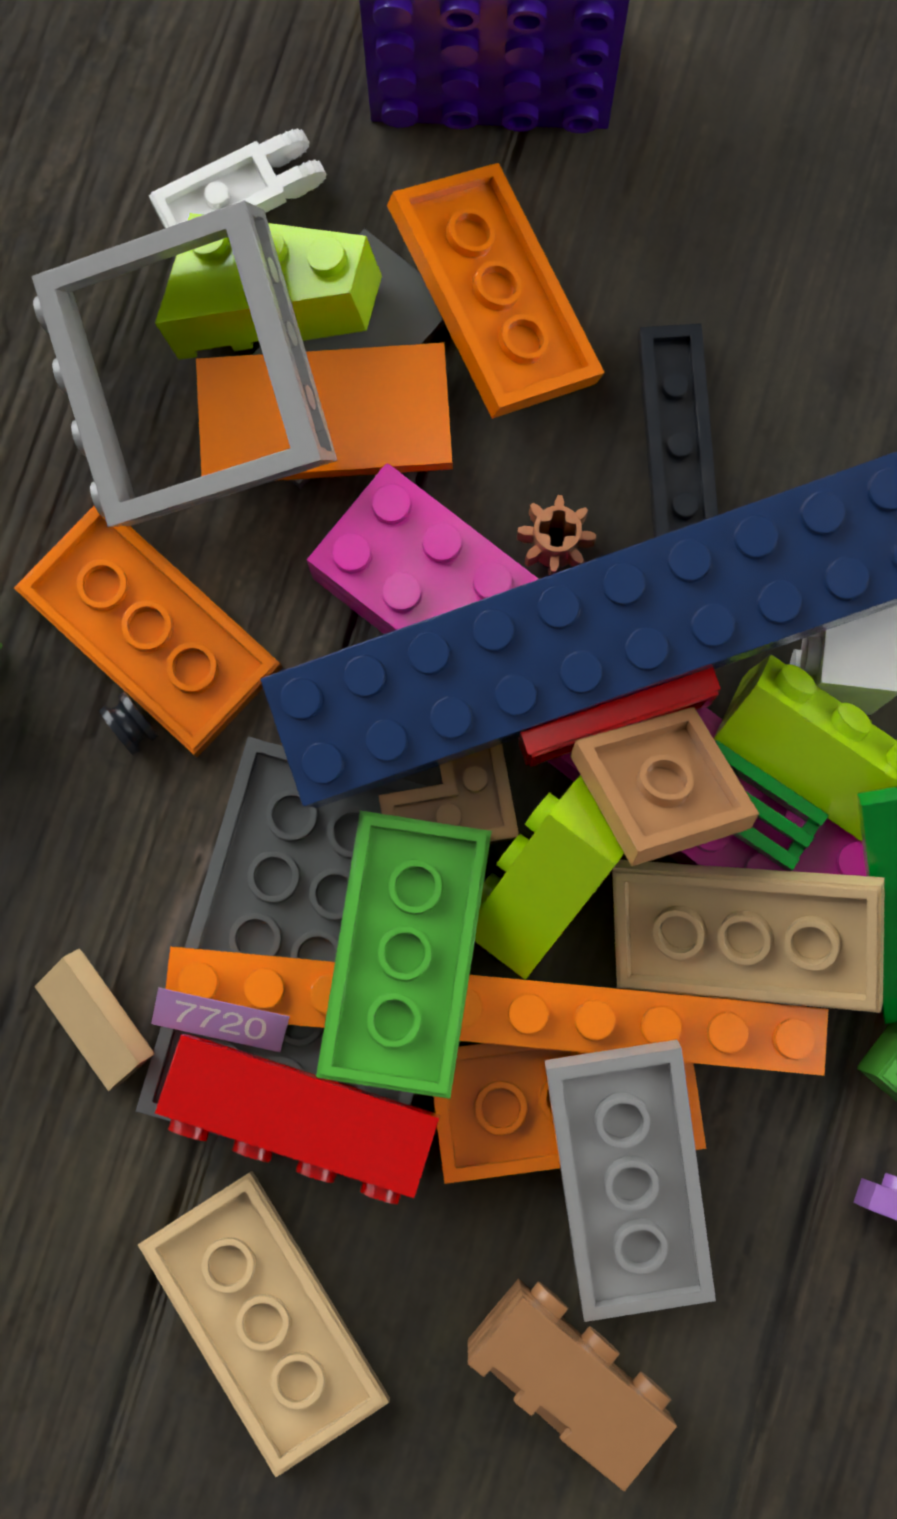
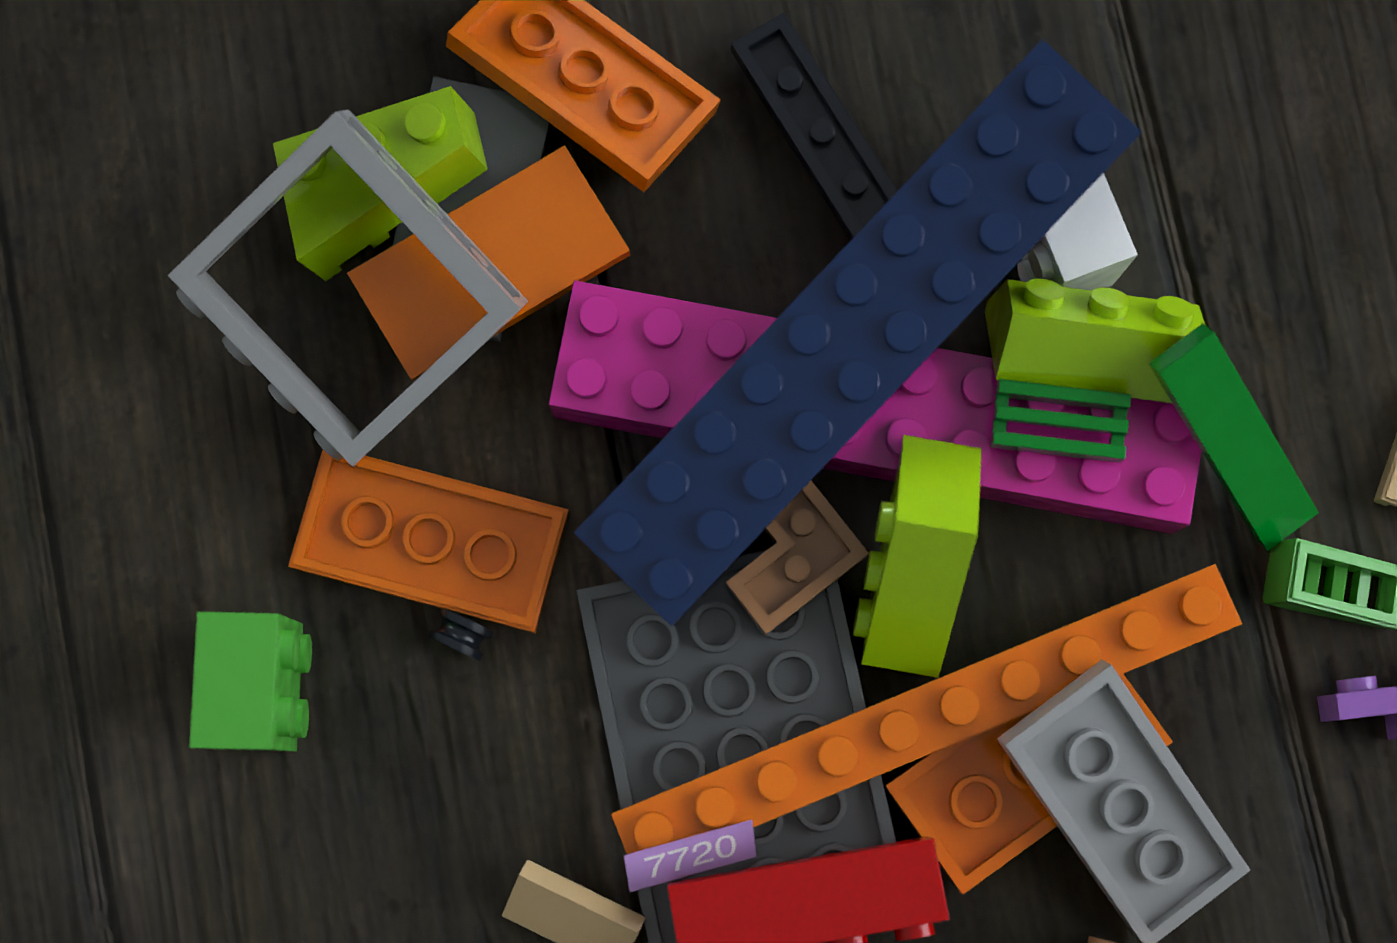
camera: 30 degrees left, 0 degrees up
white hinge [149,128,327,228] -> none
bright green tile [316,811,492,1099] -> none
nougat gear [517,495,596,575] -> none
red tile [518,667,721,767] -> none
medium nougat plate [570,707,759,866] -> none
tan tile [612,860,885,1013] -> none

